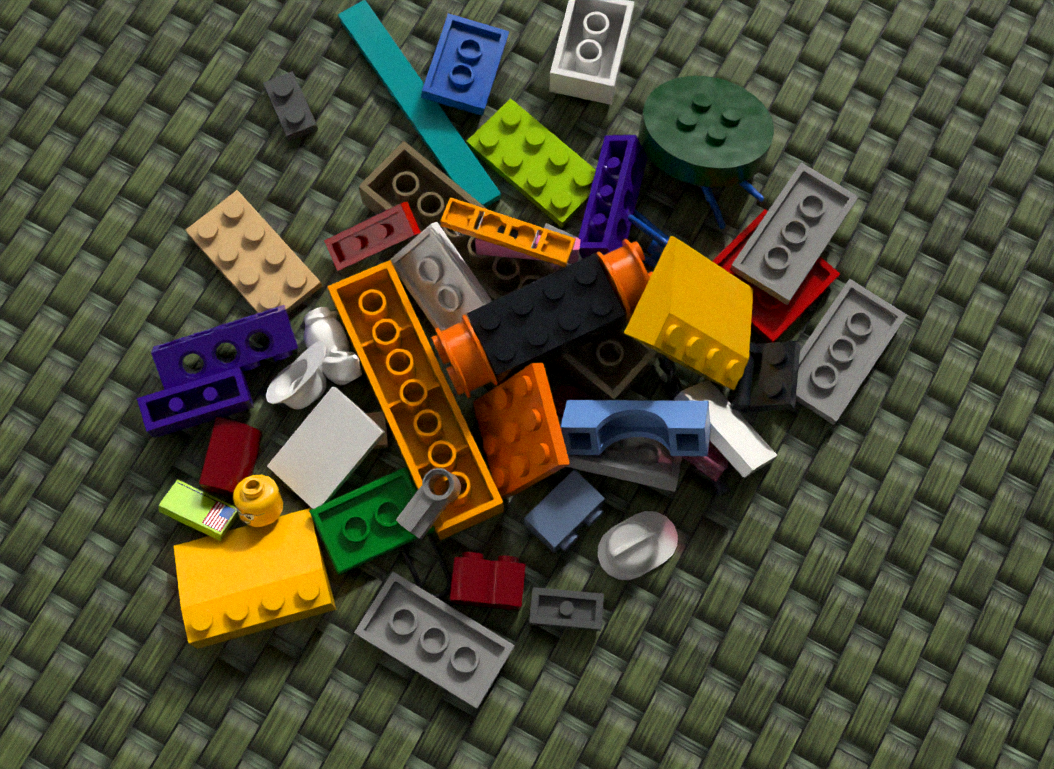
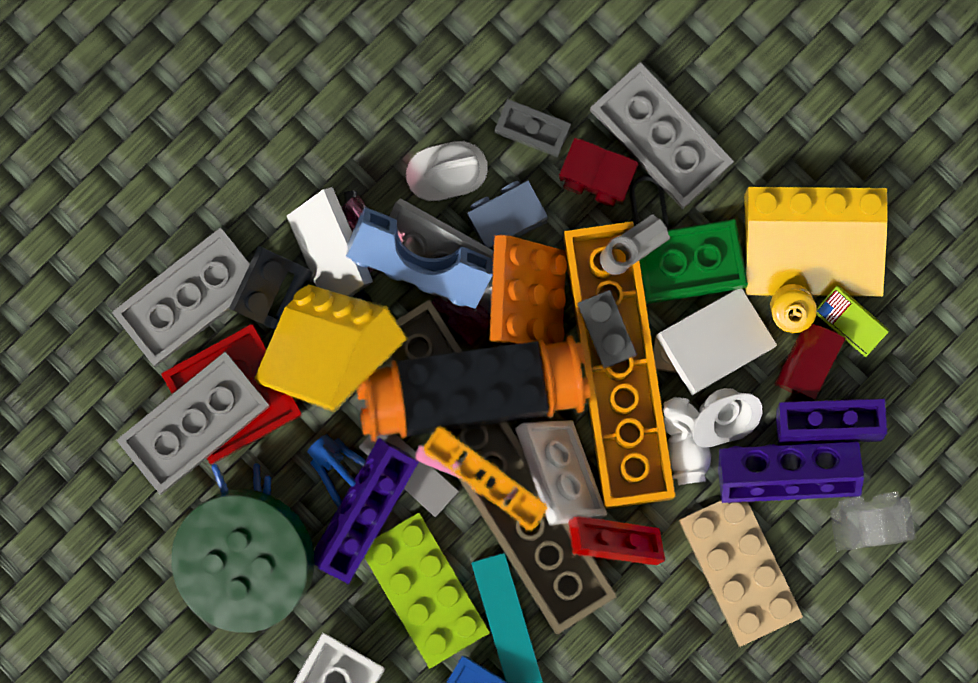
camera: 160 degrees left, 10 degrees up
none -> dark grey plate [577,290,637,369]
none -> clear brick [830,492,915,552]

